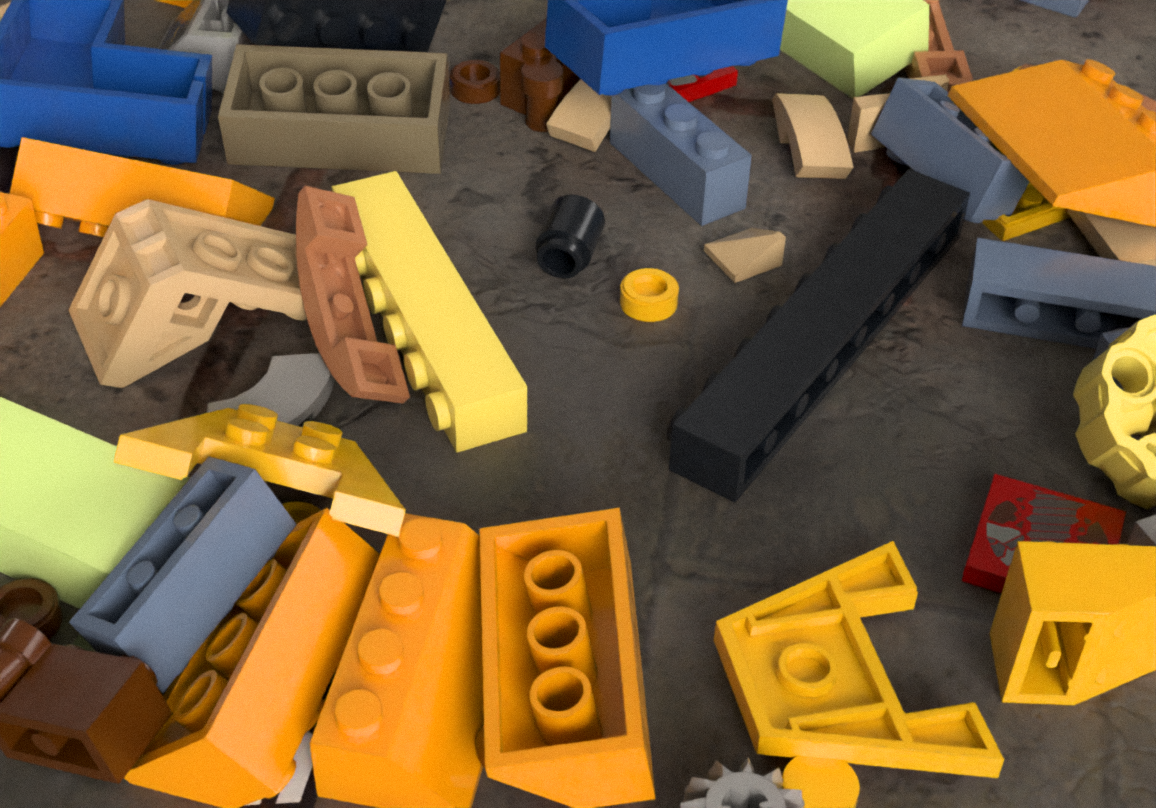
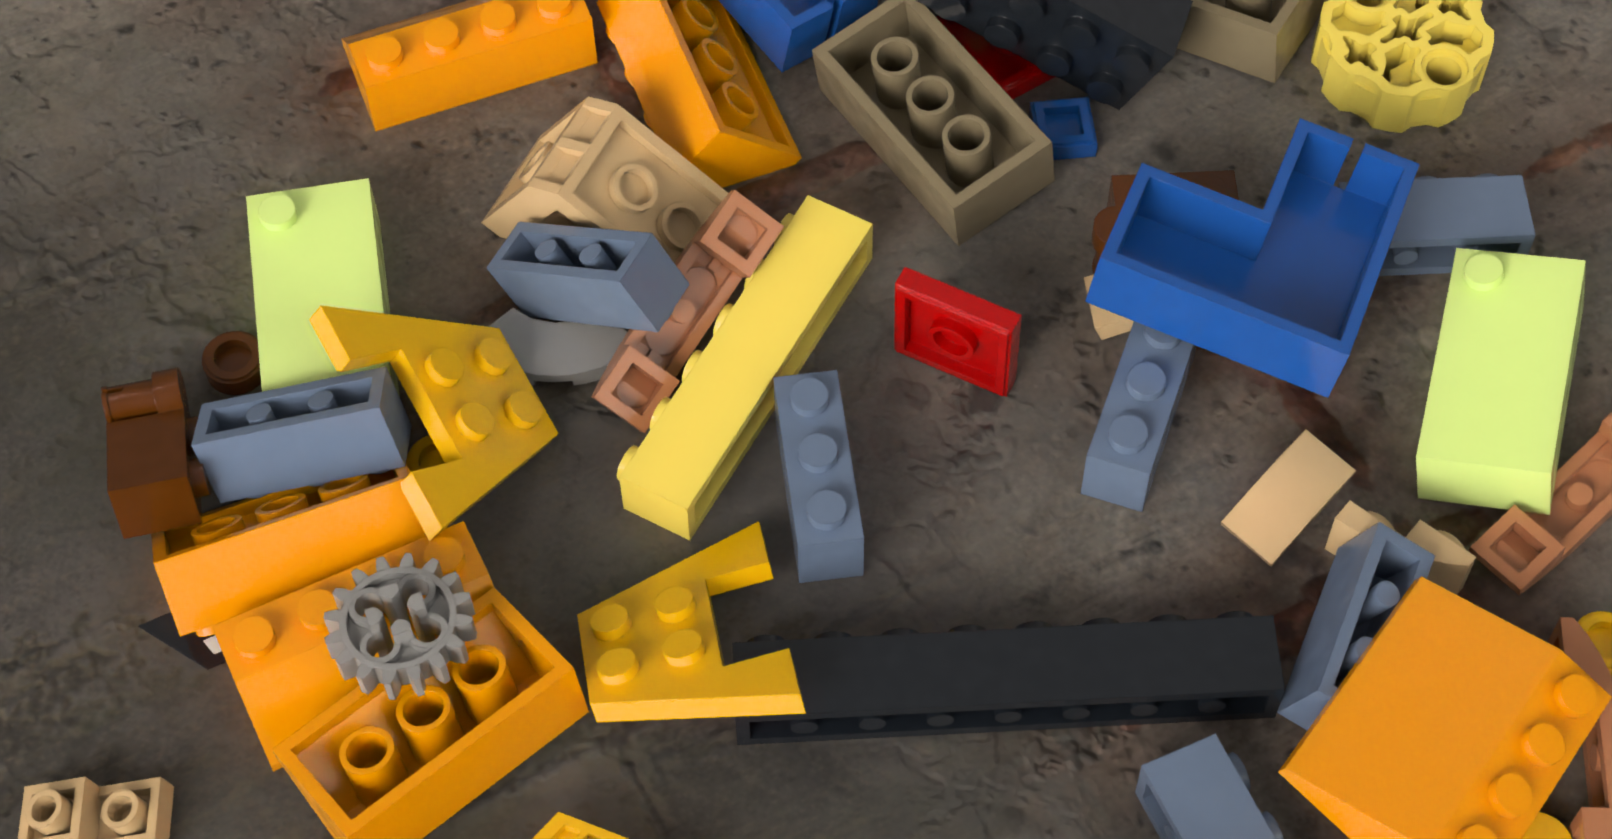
camera: 55 degrees right, 15 degrees up
reddish brown tile [450,60,500,104] -> none
black brick [535,195,605,279] -> none
yellow tile [620,268,679,322] -> none
tan slope [704,228,786,283] -> none
none -> light grey gear [323,553,477,700]
none -> sand blue brick [487,222,689,332]
none -> yellow wing [577,521,806,722]
none -> sand blue brick [773,370,864,583]
none -> red tile [894,267,1022,397]

